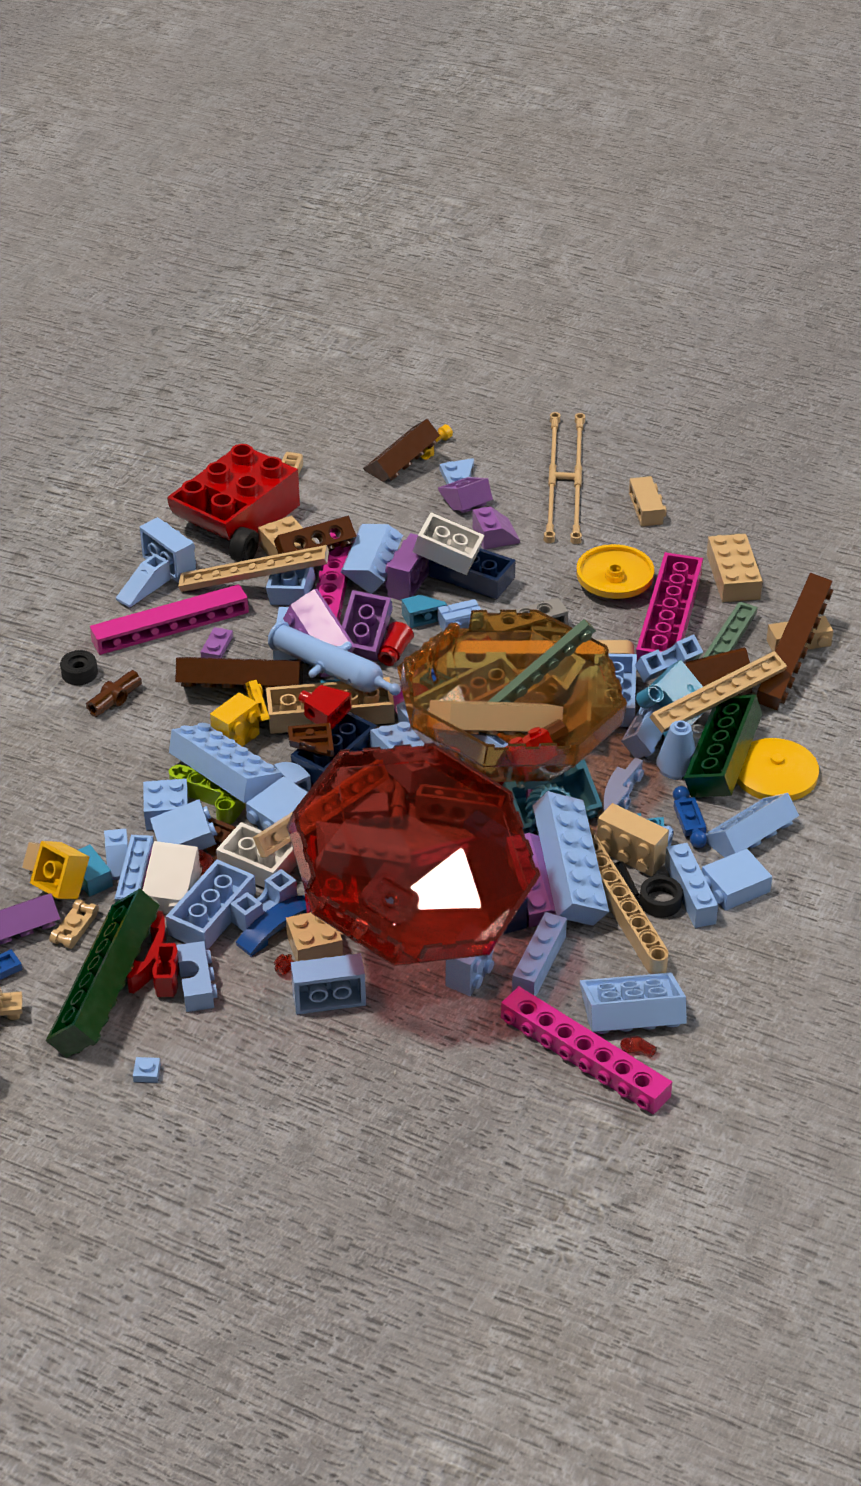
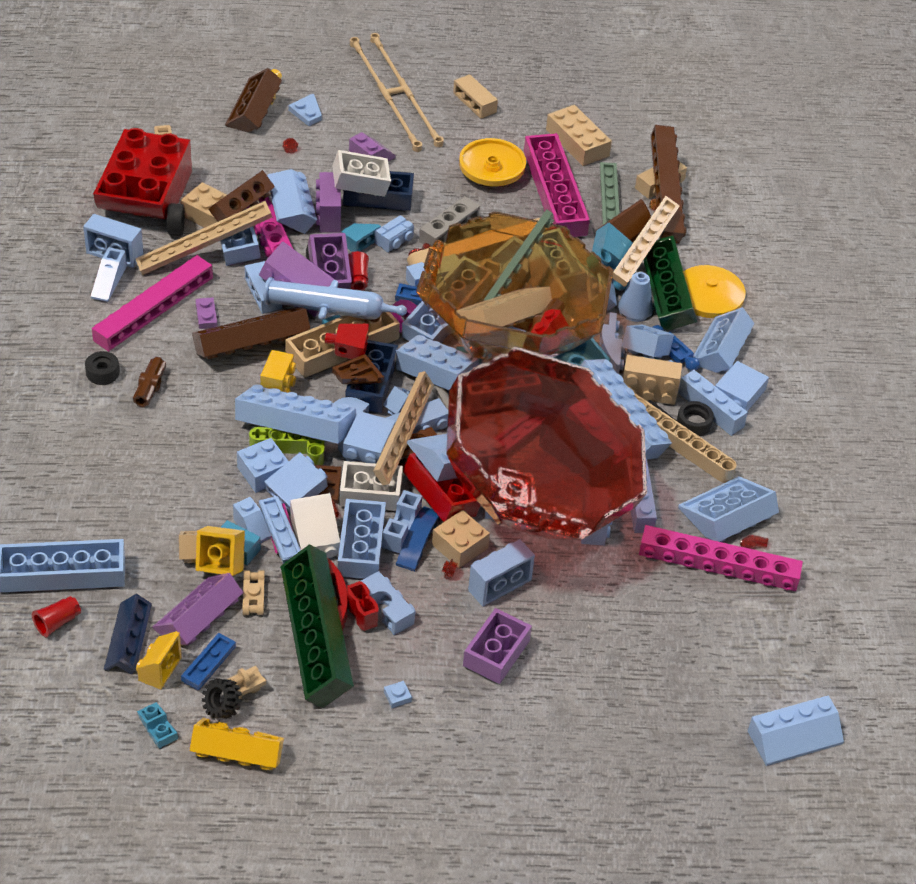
camera: 30 degrees left, 5 degrees up
yellow wing [245,680,270,722] -> none
medium lavender slope [438,477,493,513] -> none
light blue arch [635,635,703,683] -> none
none -> clear red plate [283,138,299,153]
none -> medium lavender brick [463,608,532,684]
none -> light blue brick [621,324,674,359]
none -> light blue slope [748,695,844,766]

